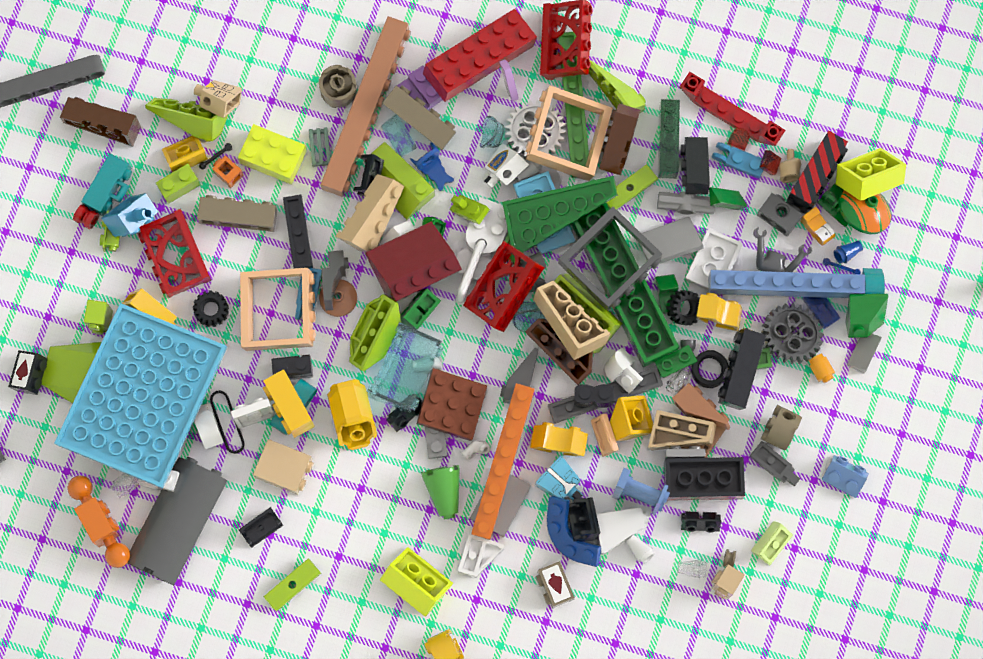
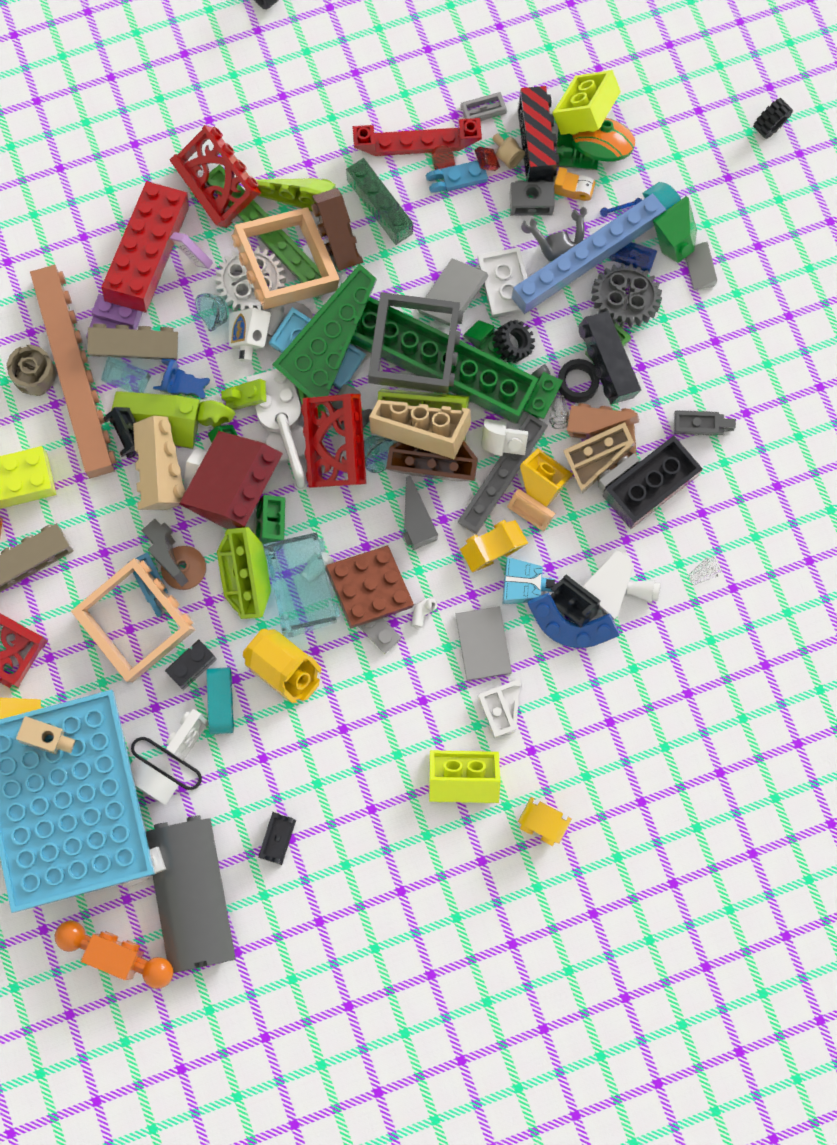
camera: 40 degrees left, 0 degrees up
clear brick [110,473,139,498] -> none
black tyre [193,290,229,327] -> none
tan brick [253,439,314,495] -> none
yellow brick [263,369,315,438] -> none
lime tile [263,558,322,612] -> none
black hinge [283,194,313,269] -> none
sand green tile [309,127,331,167] -> none
black hinge [386,394,422,432] -> none
bright green cone [421,465,460,520] -> none
orange brick [471,383,535,540] -> none
brick [535,561,575,608] -> none
black brick [574,384,614,408] -> none
lime tile [606,164,658,210] -> none
medium blue fence [612,468,670,515] -> none
light grey piece [657,192,715,215] -> none
black brick [680,137,710,195] -> none
black hinge [681,511,722,533] -> none
yellow brick [697,293,742,331] -> none
green slope [709,187,747,210] -> none
tan brick [712,564,745,599] -> none
dark tan bush [723,549,736,567] -> none
yellowish green slope [751,521,793,566] -> none
dark tan brick [761,404,802,451] -> none
light orange brick [809,353,835,383] -> none
medium blue bracket [822,455,869,498] -> none
blue cone [833,240,863,264] -> none
none -> tan torso [16,716,76,755]
none -> lime hair [197,400,236,428]
none -> light grey tile [460,92,507,121]

